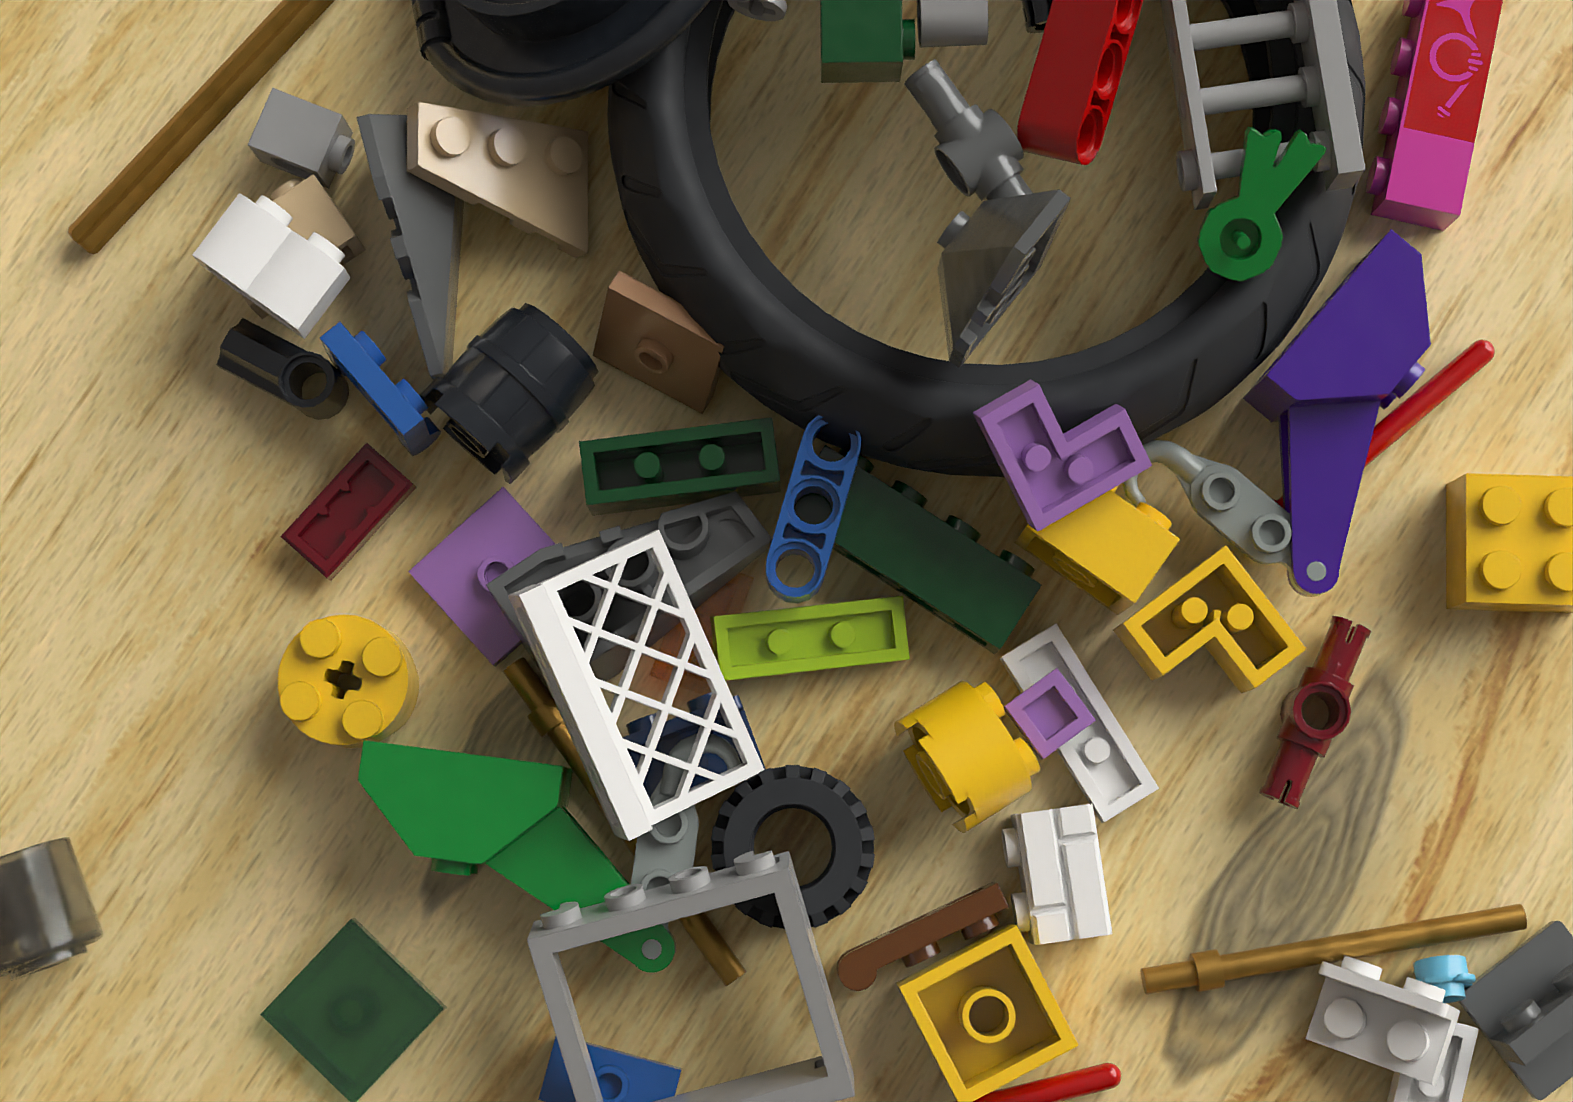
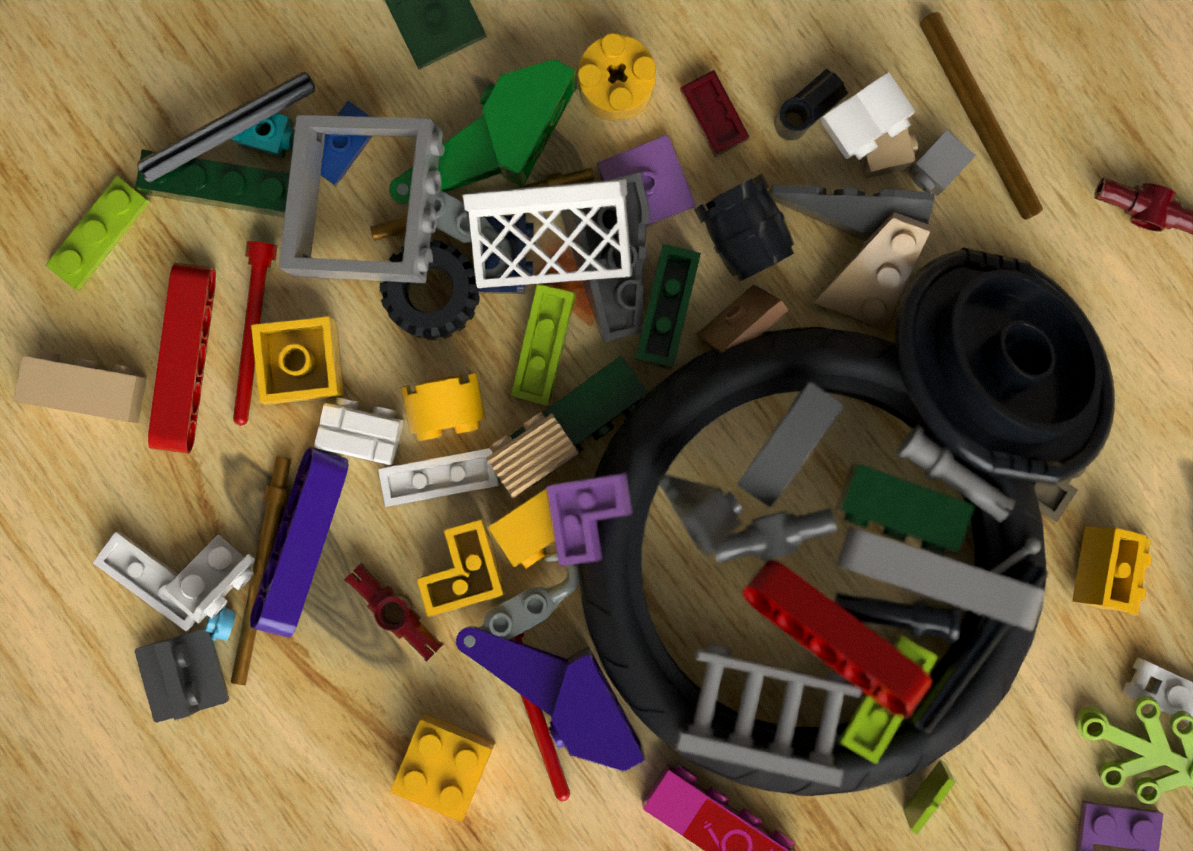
camera: 115 degrees right, 5 degrees up
blue plate [320,322,441,456] -> none
blue beam [765,415,861,603] -> none
reddish brown plate [837,882,1009,991] -> none
medium lavender plate [1004,668,1096,760] -> none
green piece [1197,127,1327,281] -> none
none -> dark purple beam [250,447,349,638]
none -> tan brick [486,412,579,497]
none -> dark grey slope [736,382,844,507]

